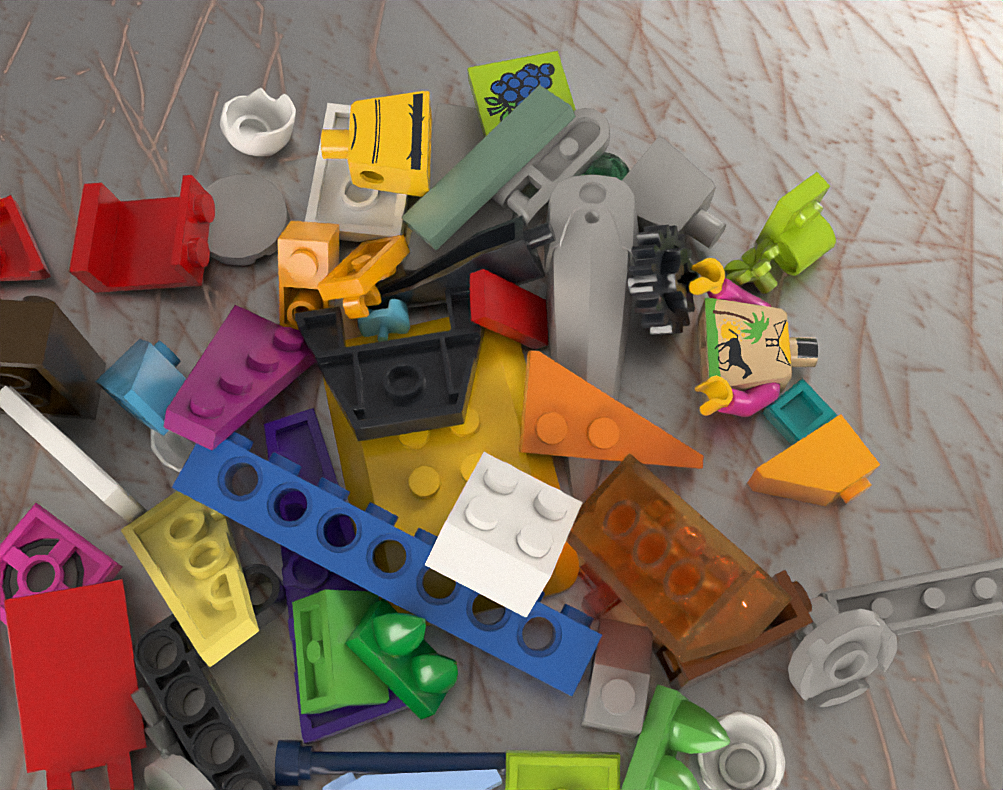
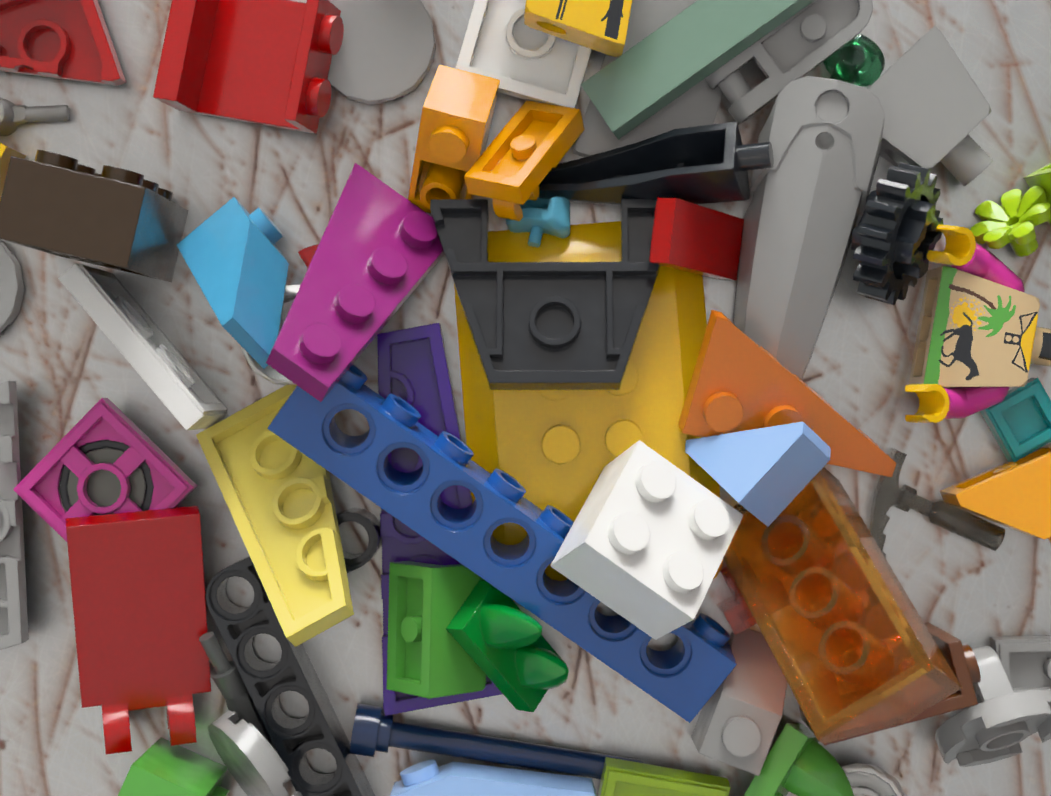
camera: 10 degrees right, 20 degrees up
none -> light blue slope [685,422,831,527]
none -> clear smoke piece [869,448,1005,567]

